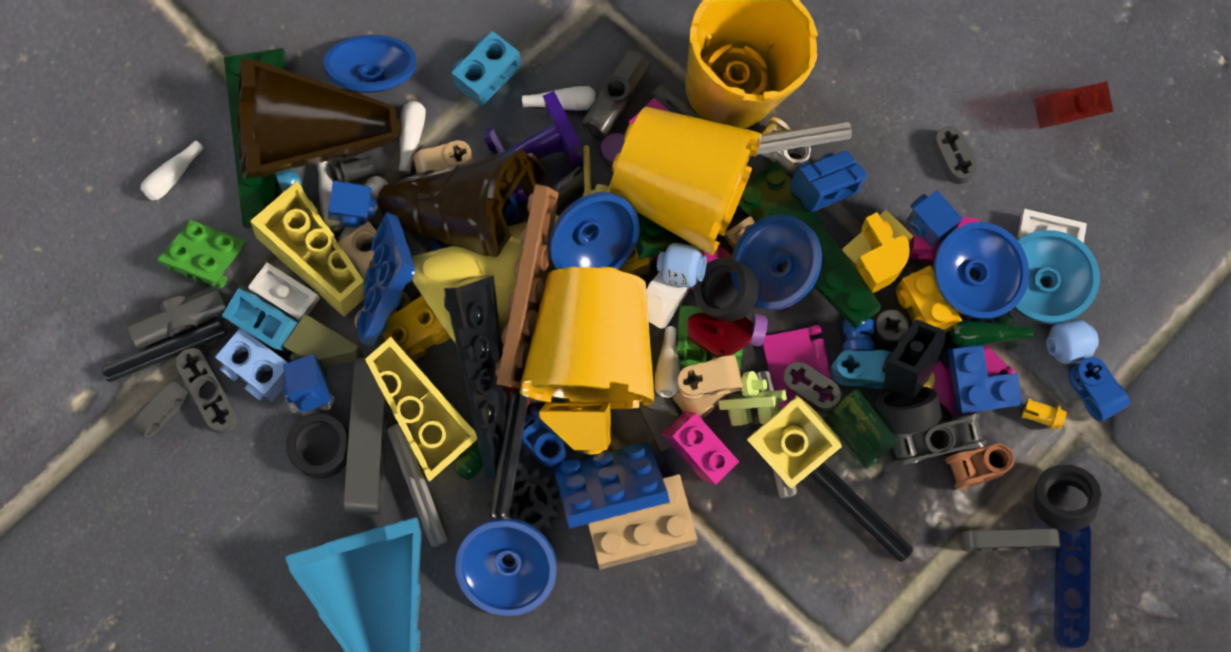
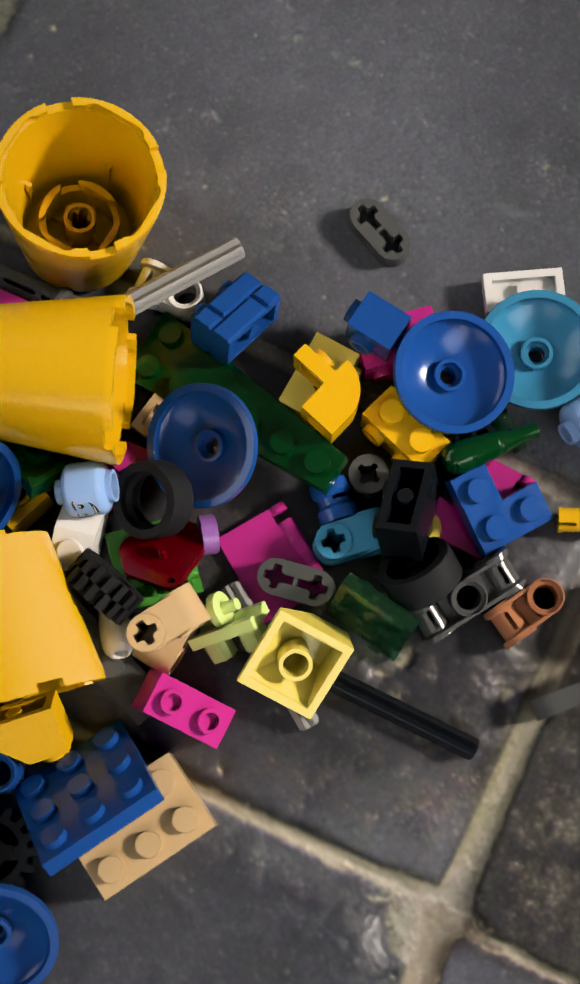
camera: 20 degrees left, 5 degrees up
clear red brick [1034,81,1114,129] -> none
none -> black tyre [64,548,144,625]

